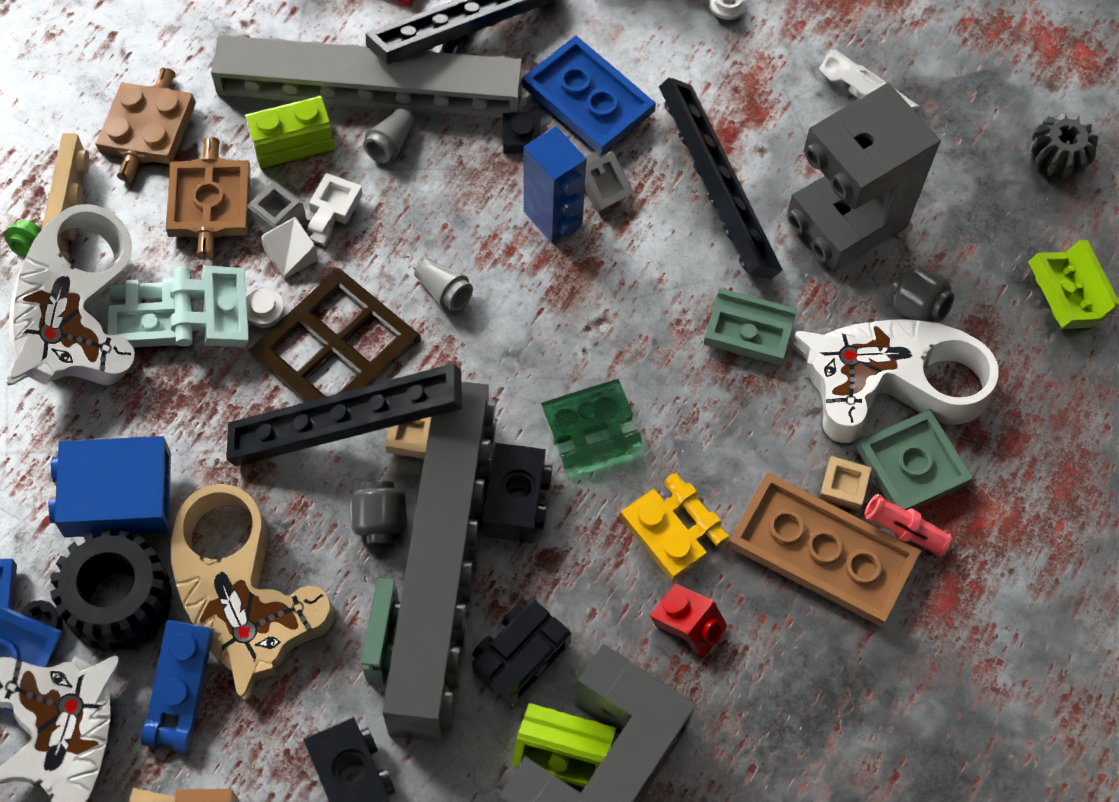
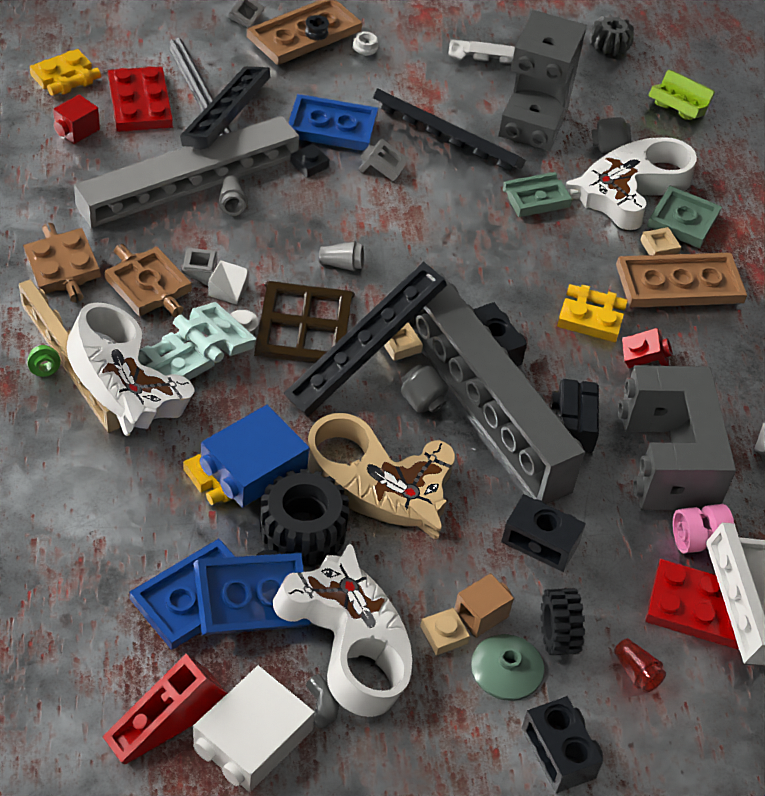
camera: 40 degrees left, 15 degrees down
blue plate [141,620,214,754] -> none
lime brick [245,96,335,169] -> none
white plate [308,173,363,246] -> none
sand green plate [361,577,401,684] -> none
lime brick [511,703,616,788] -> none
blue brick [523,126,587,243] -> none
clear green plate [540,379,643,470] -> none
coral pin [864,494,952,557] -> none

